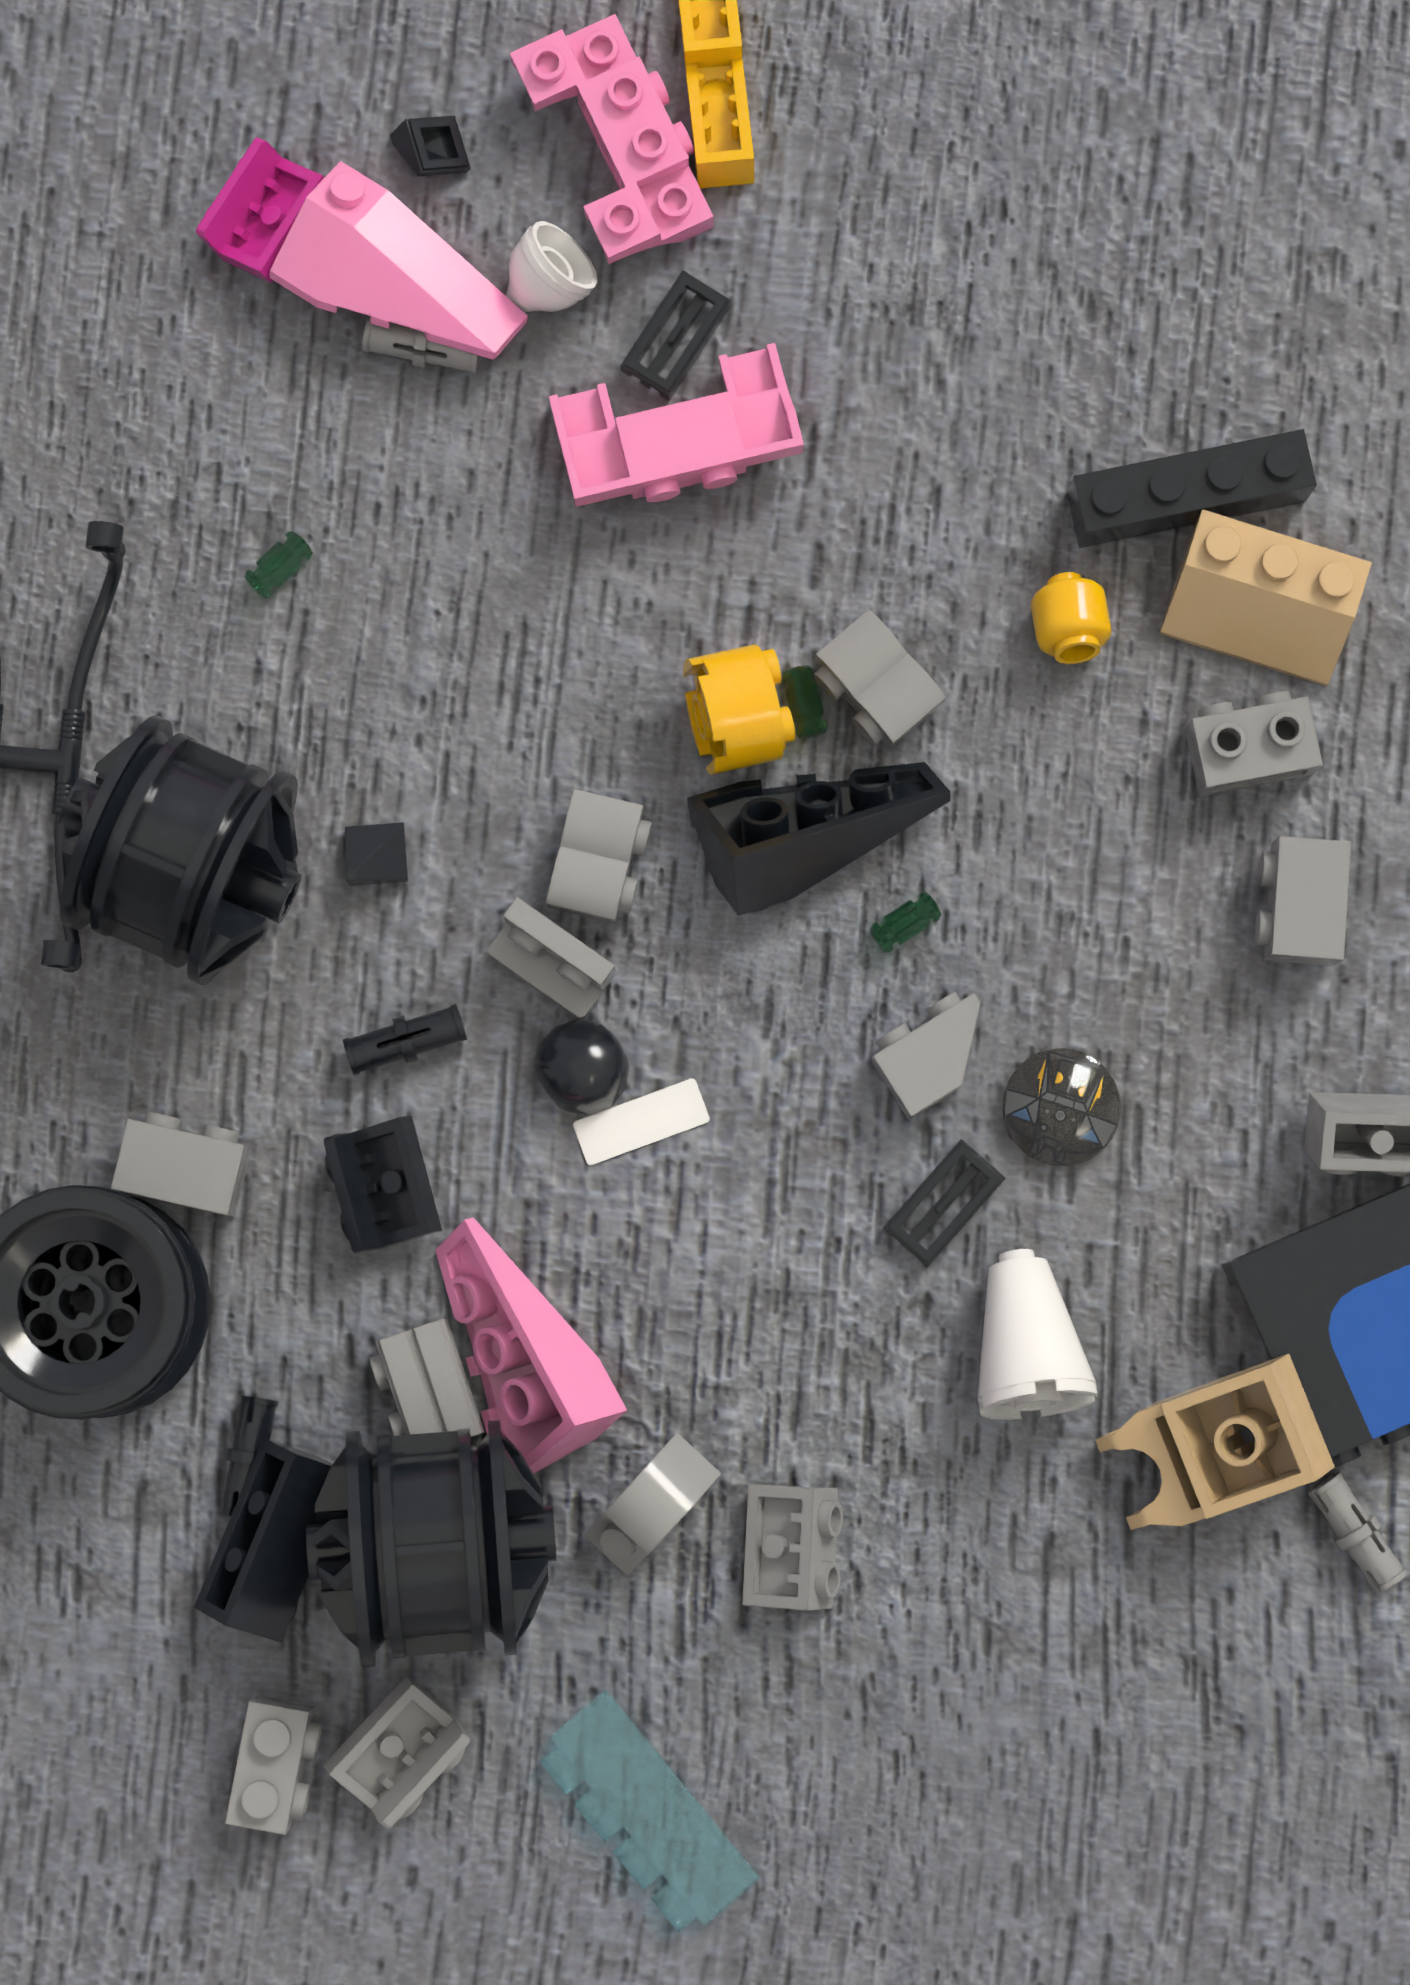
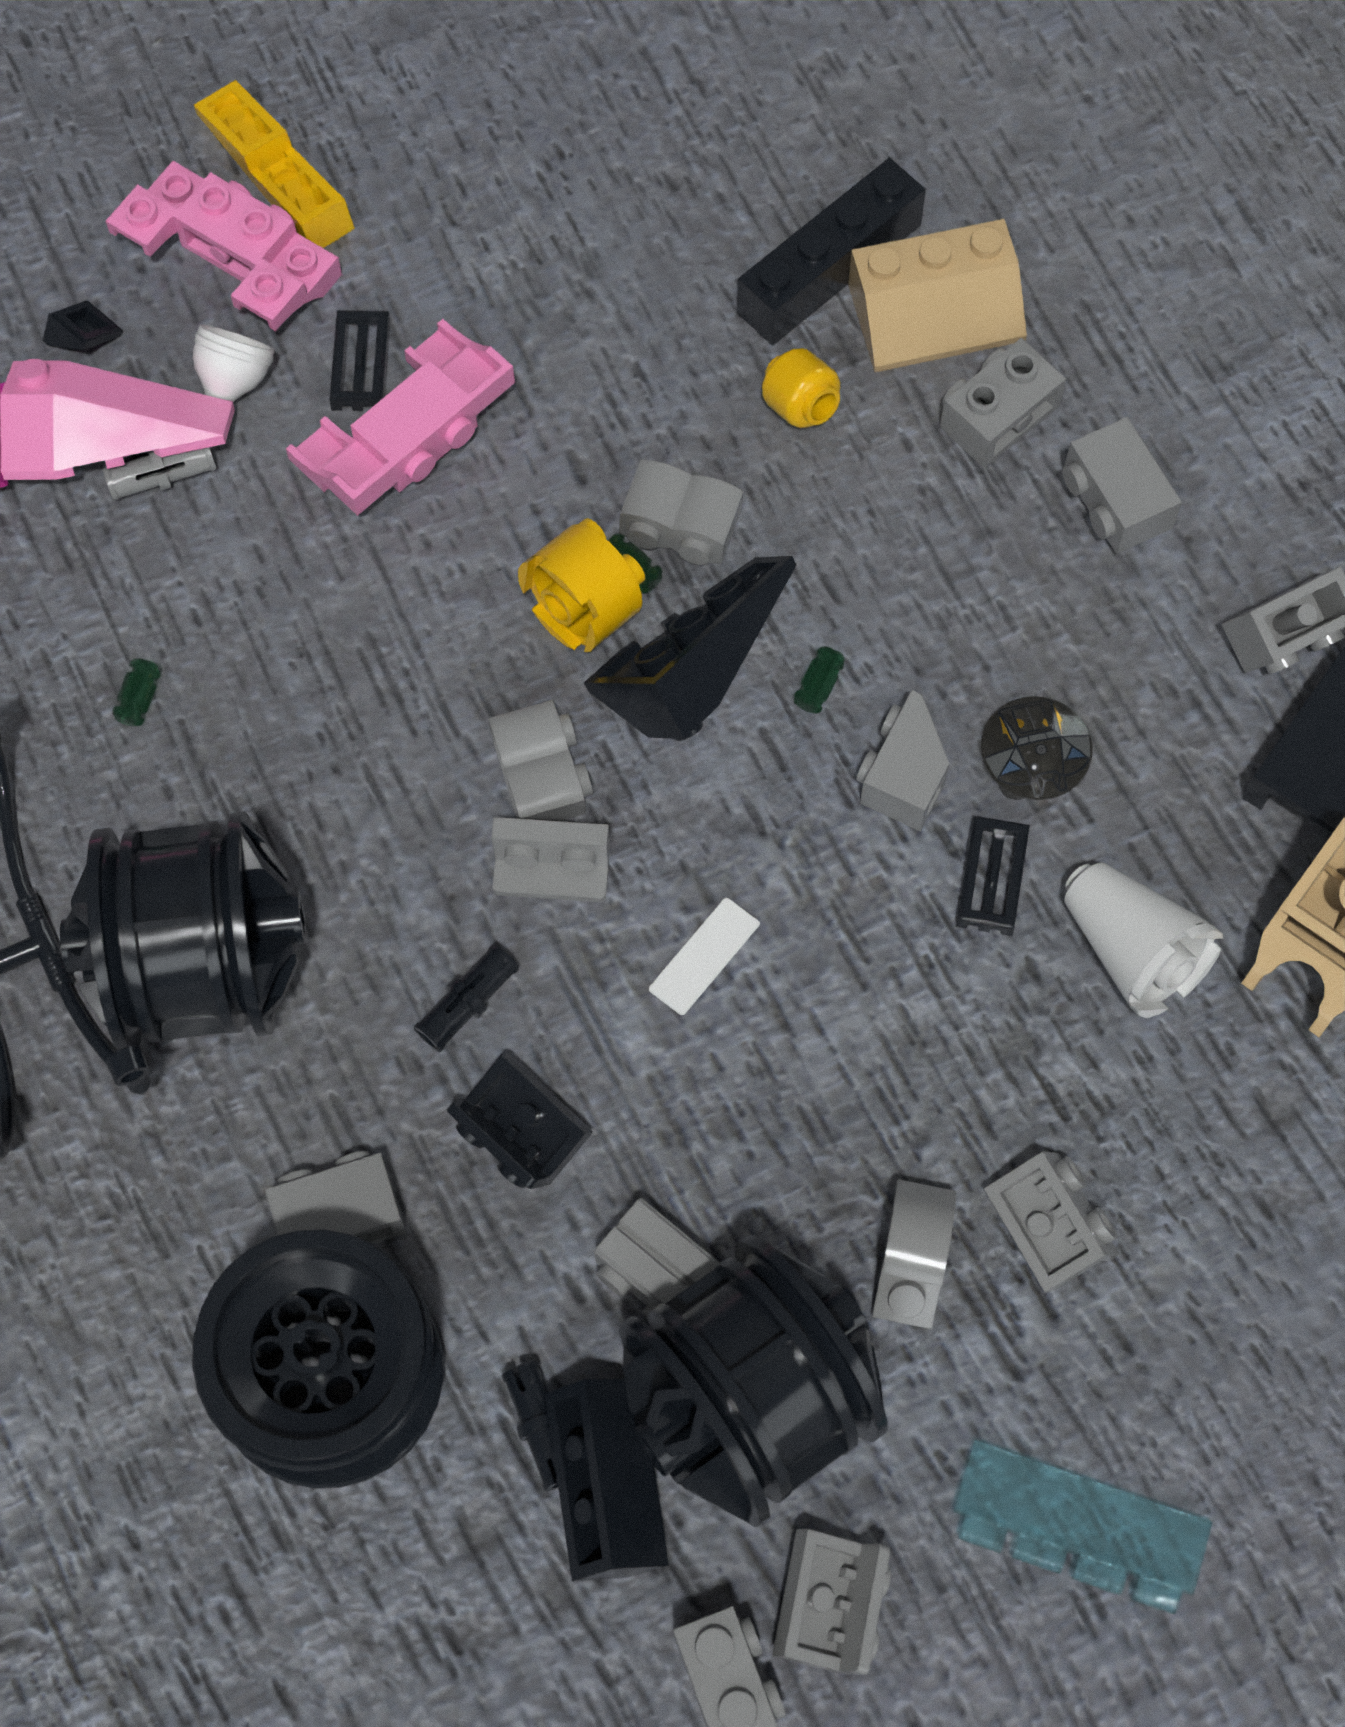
camera: 30 degrees left, 15 degrees down
black slope [345,822,408,886] -> none
bright pink wedge [435,1218,627,1473] -> none
black hair [535,1019,629,1115] -> none

